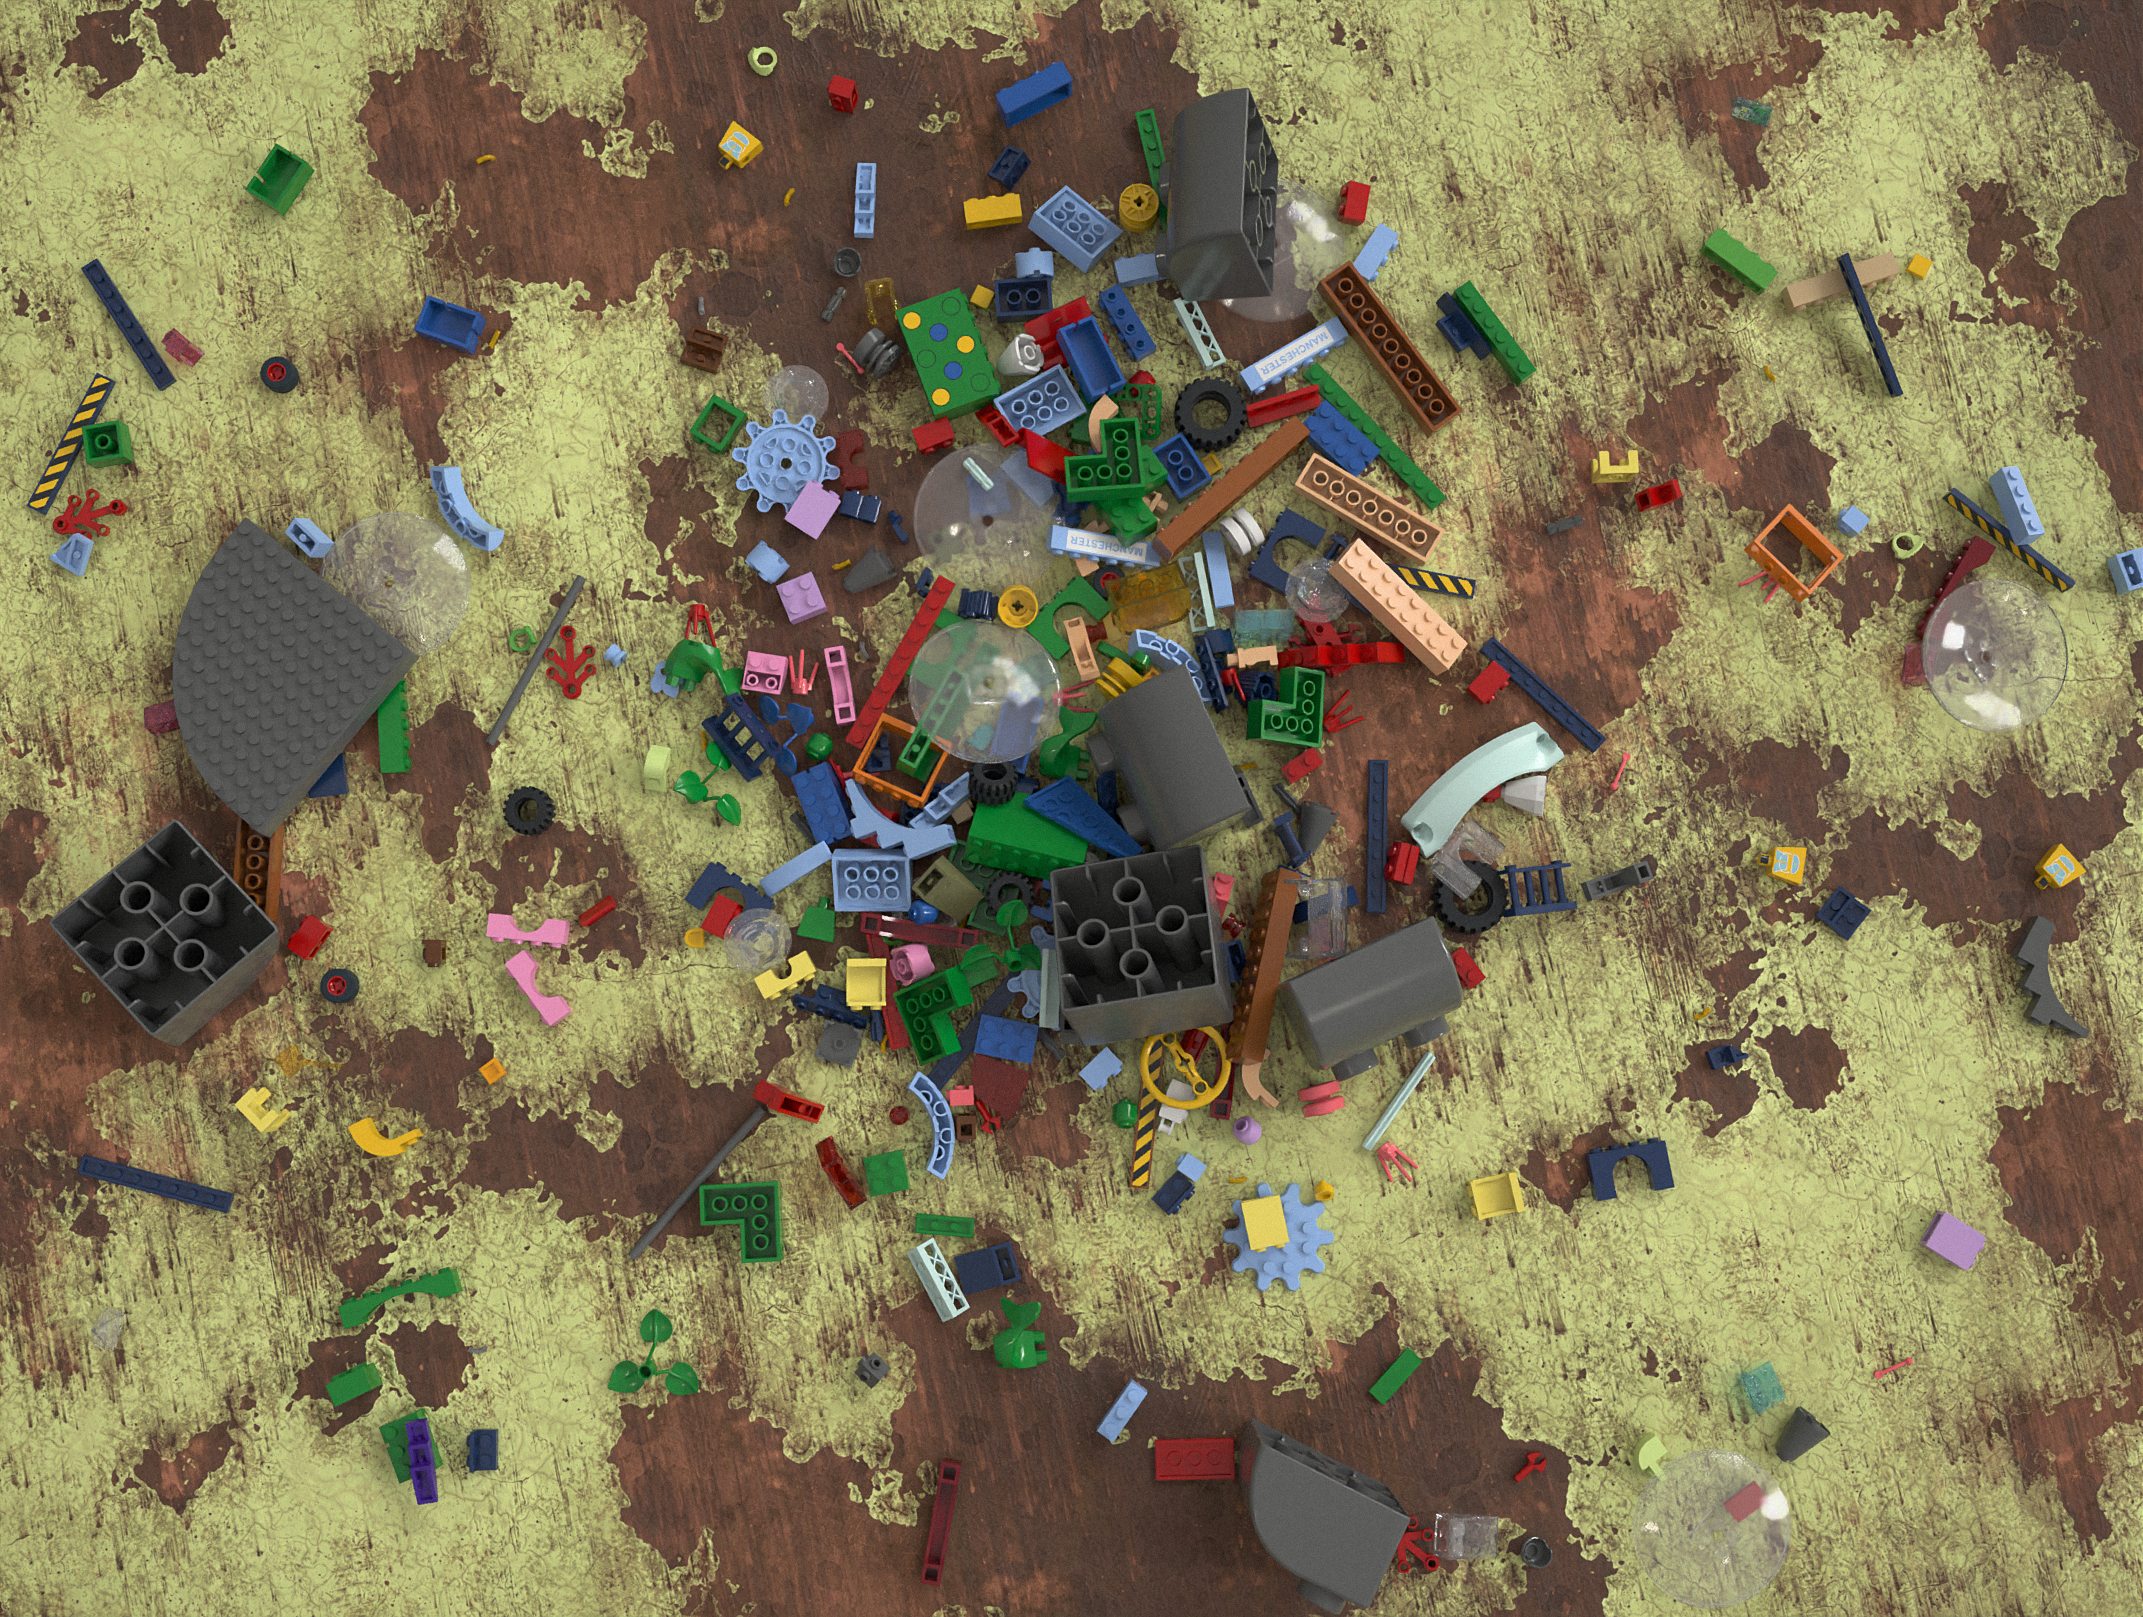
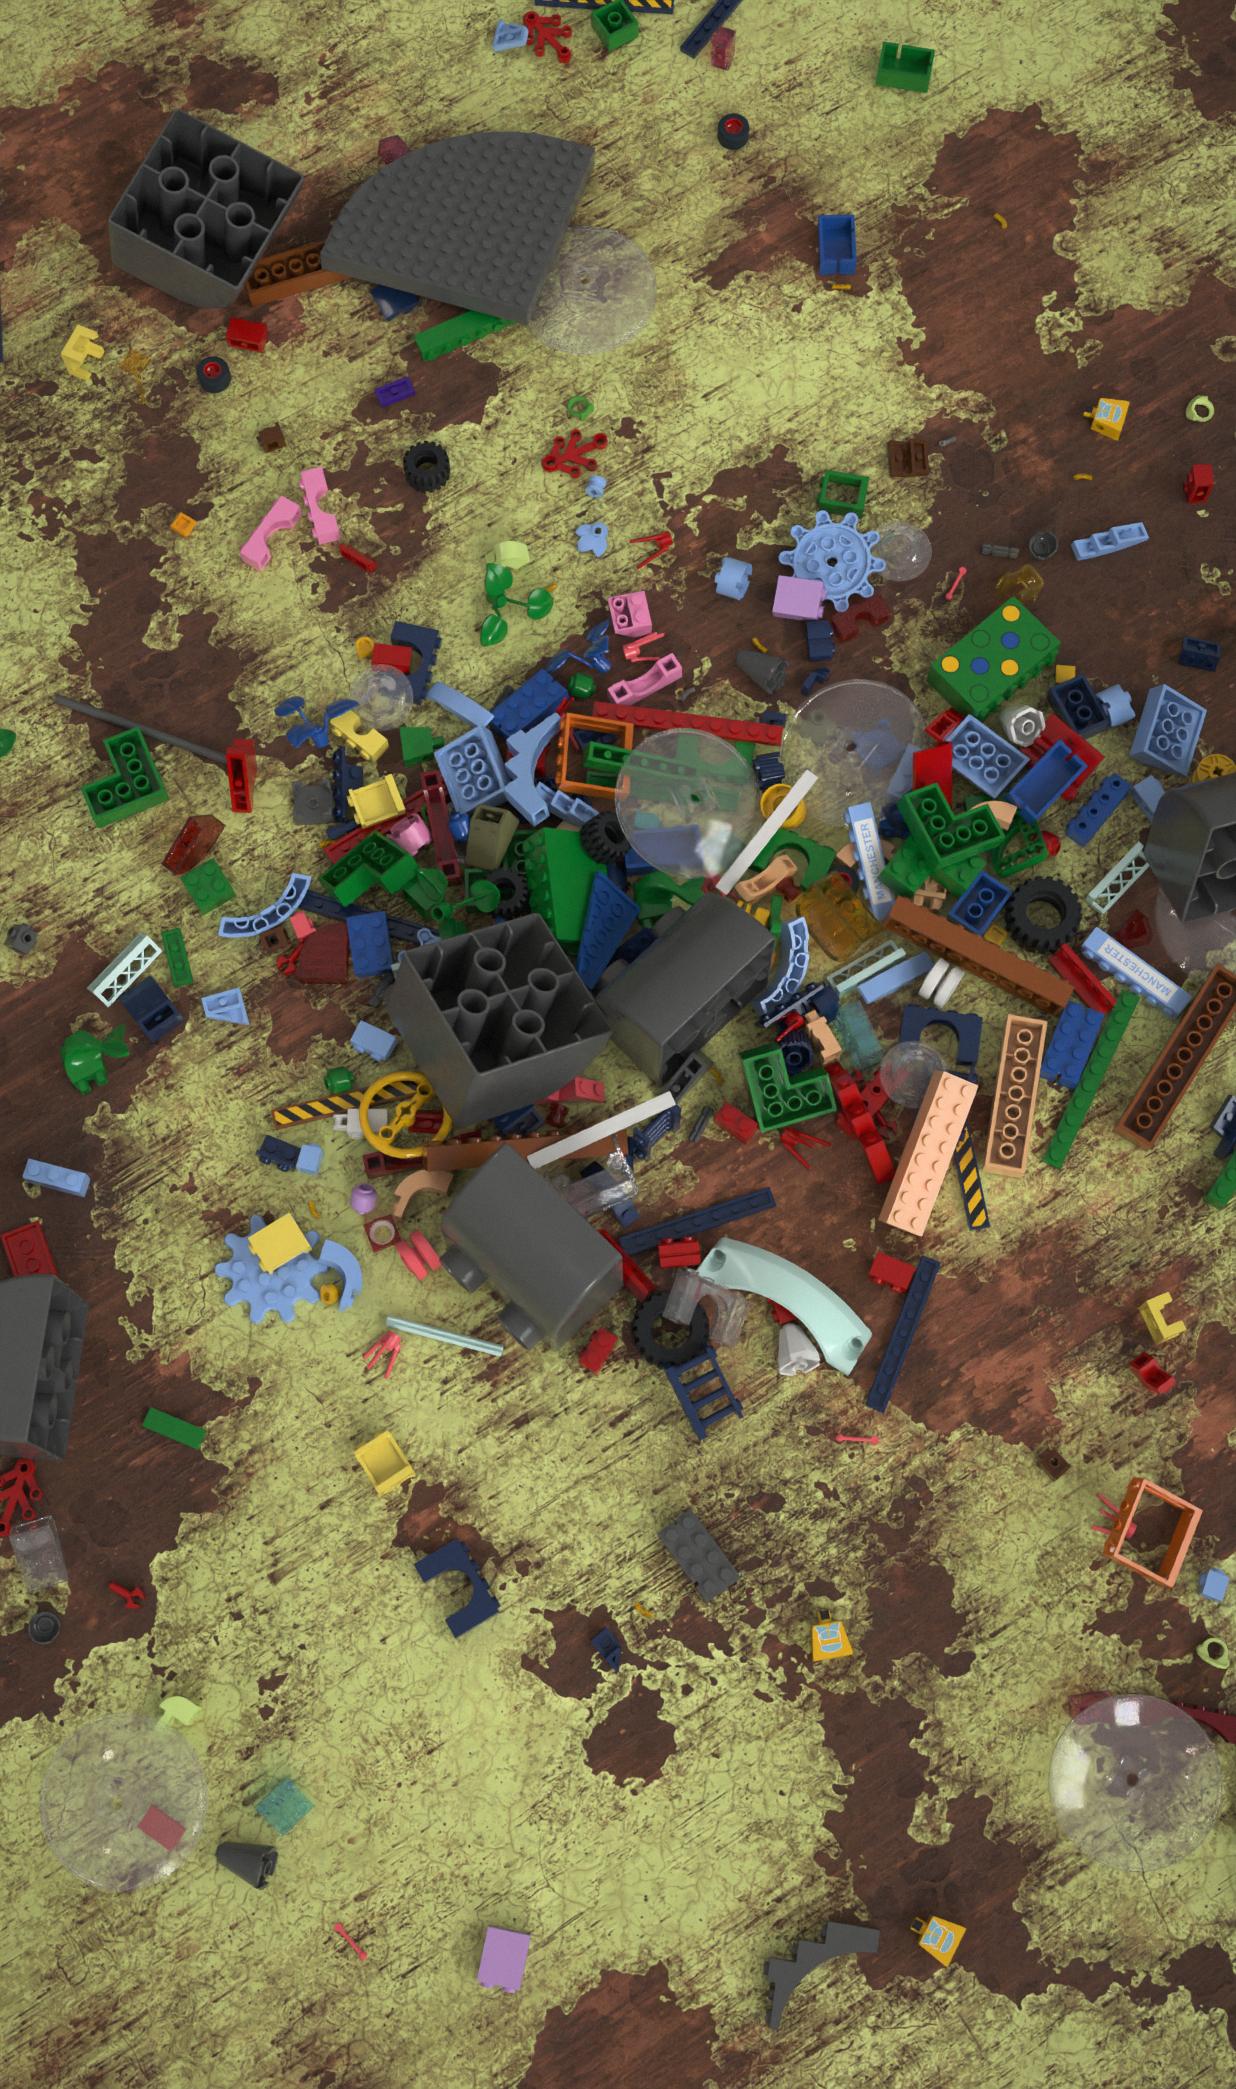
camera: 70 degrees right, 10 degrees down
light blue brick [285,518,334,558] -> none
yellow arch [348,1118,423,1156] -> none
light blue brick [430,466,504,551] -> none
dark grey piece [486,575,586,746] -> none
green hips [664,638,745,697] -> none
dark blue fence [701,692,784,783] -> none
lavender brick [776,572,828,625] -> none
dark grey wheel [852,328,902,379] -> none
clear red wheel [889,1105,910,1125] -> none
red brick [912,416,956,455] -> none
light aqua axle [963,458,993,491] -> none
yellow brick [964,193,1023,230] -> none
dark grey cone [1298,799,1340,853] -> none
dark grey axle [1545,515,1583,535] -> none
dark grey arch [1581,860,1654,902] -> none
dark blue slope [1816,886,1871,941] -> none
none -> light blue wing [201,988,250,1025]
none -> blue plant [274,696,359,748]
none -> light blue arch [317,1239,362,1312]
none -> clear red piece [363,1214,401,1253]
none -> dark purple plate [374,376,415,408]
none -> white sticker [527,1091,676,1169]
none -> red fence [598,1229,657,1302]
none -> dark grey piece [657,1509,741,1604]
none -> white sticker [715,770,818,895]
none -> reddish brown brick [1037,1448,1072,1482]
none -> clear red slope [1114,909,1154,949]

